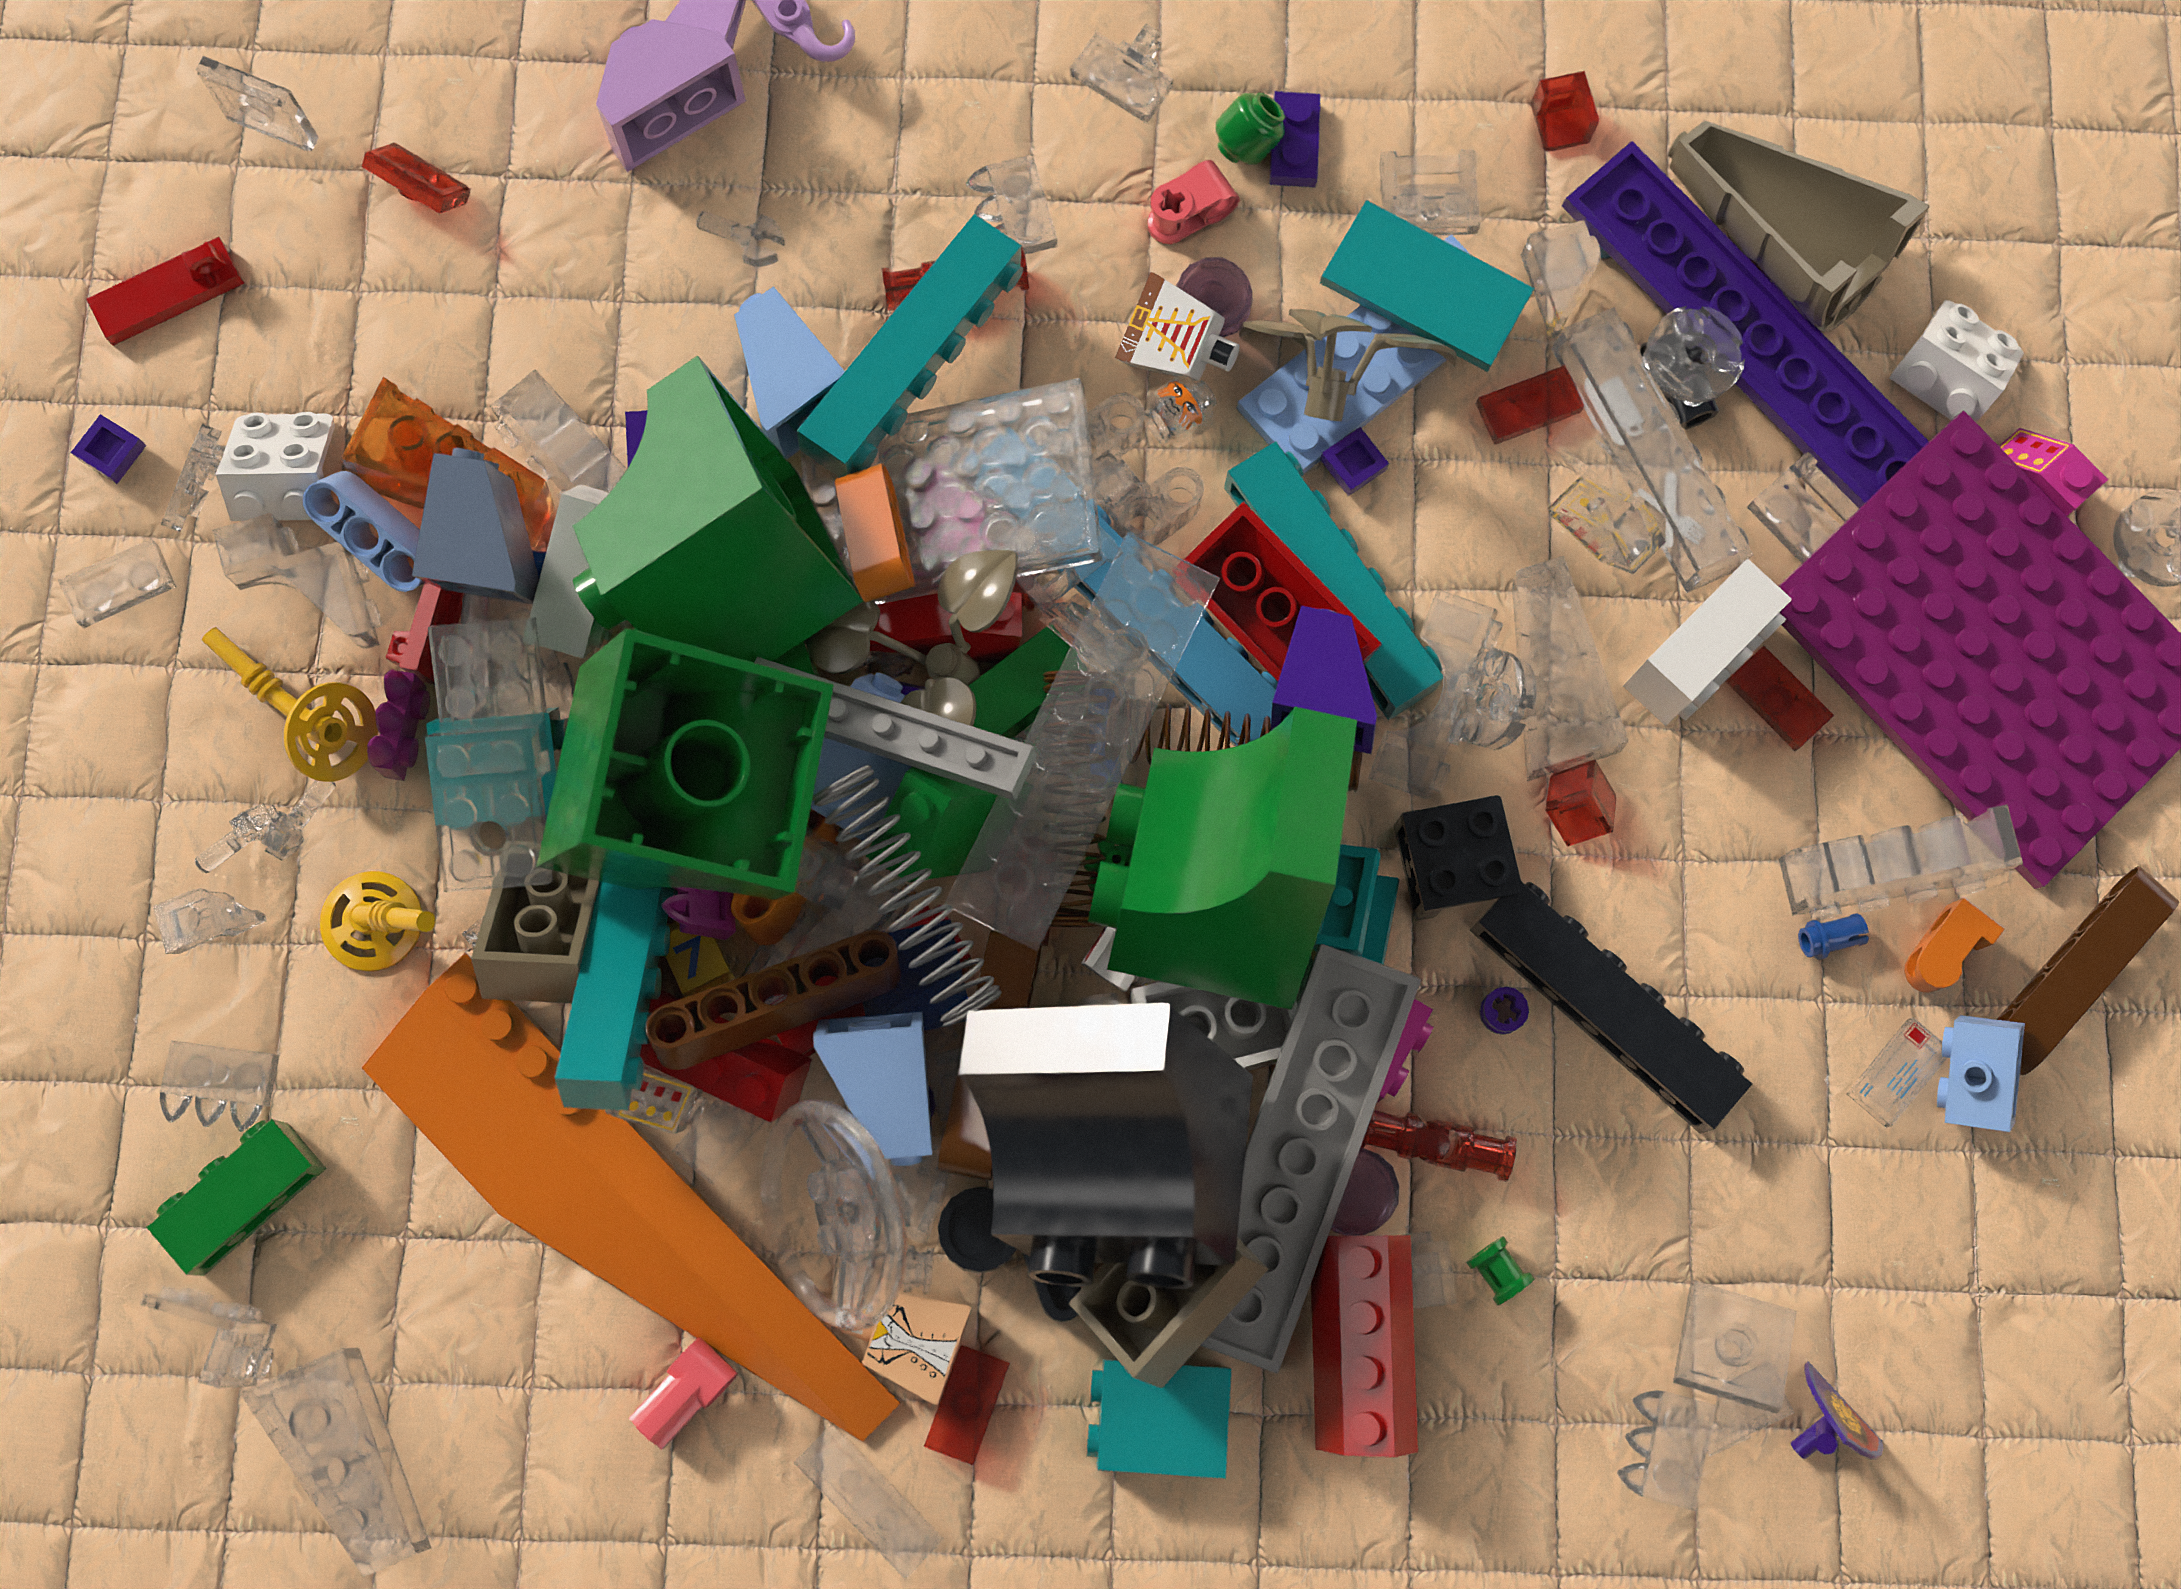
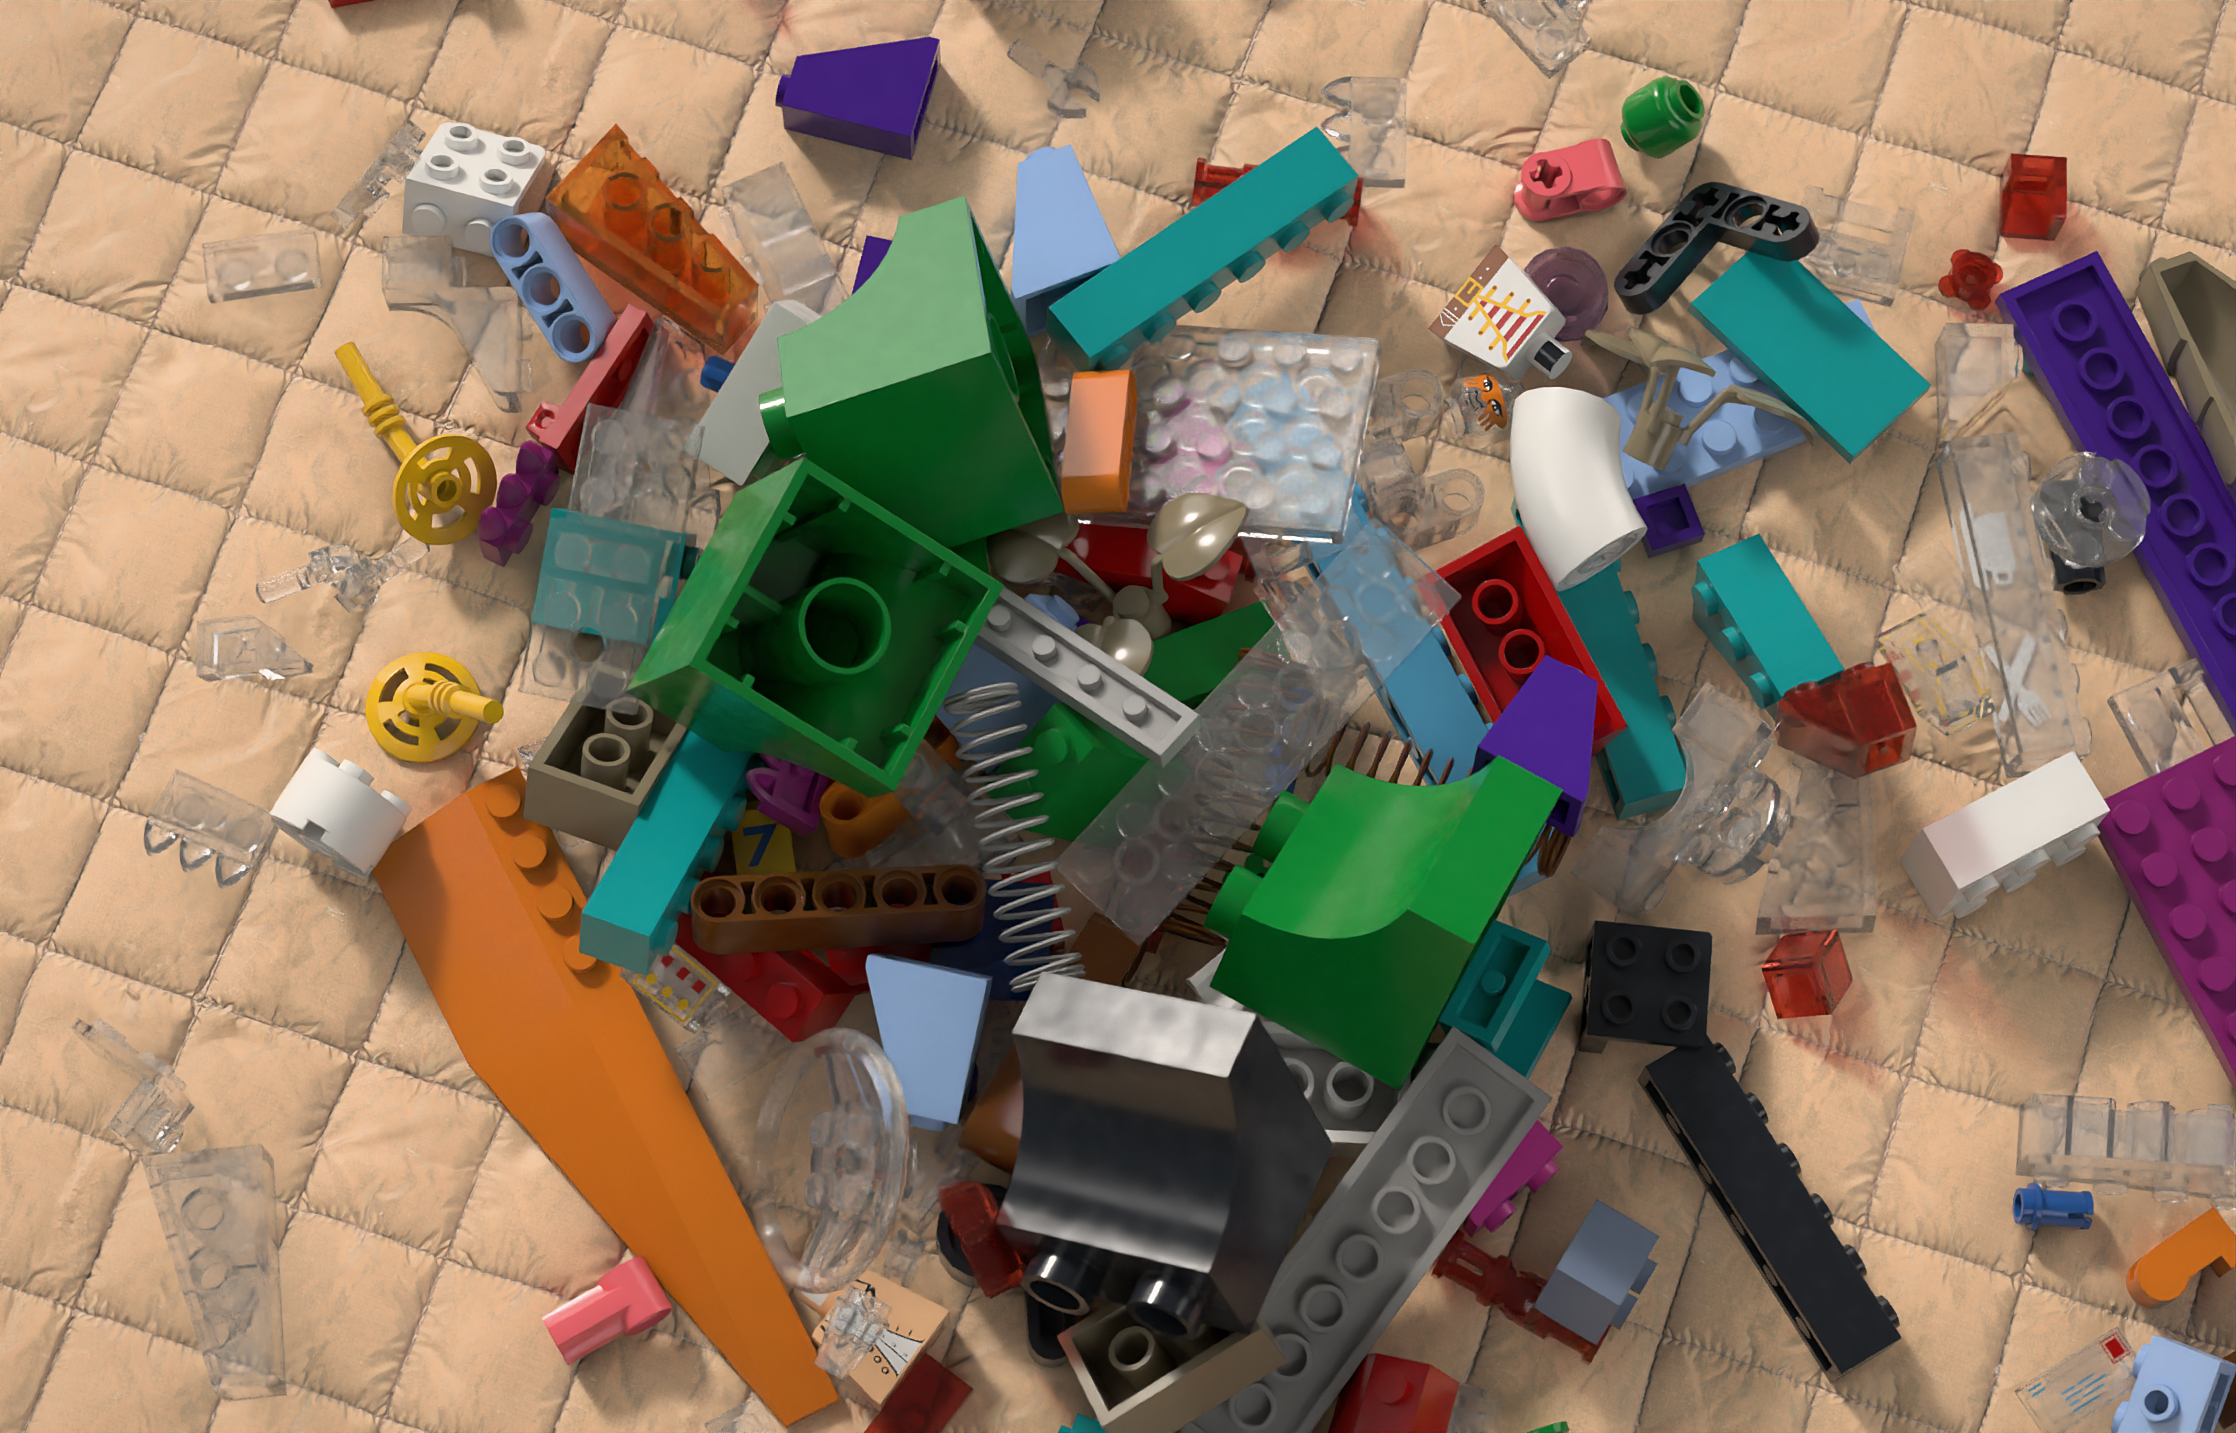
camera: 20 degrees right, 5 degrees down
dark purple plate [70,414,147,484] -> none
green brick [146,1119,327,1276] -> none
sand blue slope [412,448,539,604] -> none
dark purple plate [1269,91,1321,188] -> none
piece [1331,1148,1400,1236] -> none
clear red plate [1476,365,1585,445] -> none
dark purple bush [1479,986,1529,1035] -> none
clear red plate [1725,646,1834,751] -> none
none -> white brick [268,748,413,880]
none -> dark purple slope [775,37,941,160]
none -> clear cone [814,1284,893,1381]
none -> clear red brick [933,1176,1026,1299]
none -> white brick [1510,387,1648,591]
none -> sand blue brick [1533,1199,1660,1345]
none -> black beam [1614,182,1820,315]
none -> teal wedge [1691,534,1845,725]
none -> clear red slope [1774,662,1917,779]
none -> clear red plate [1938,249,2003,311]

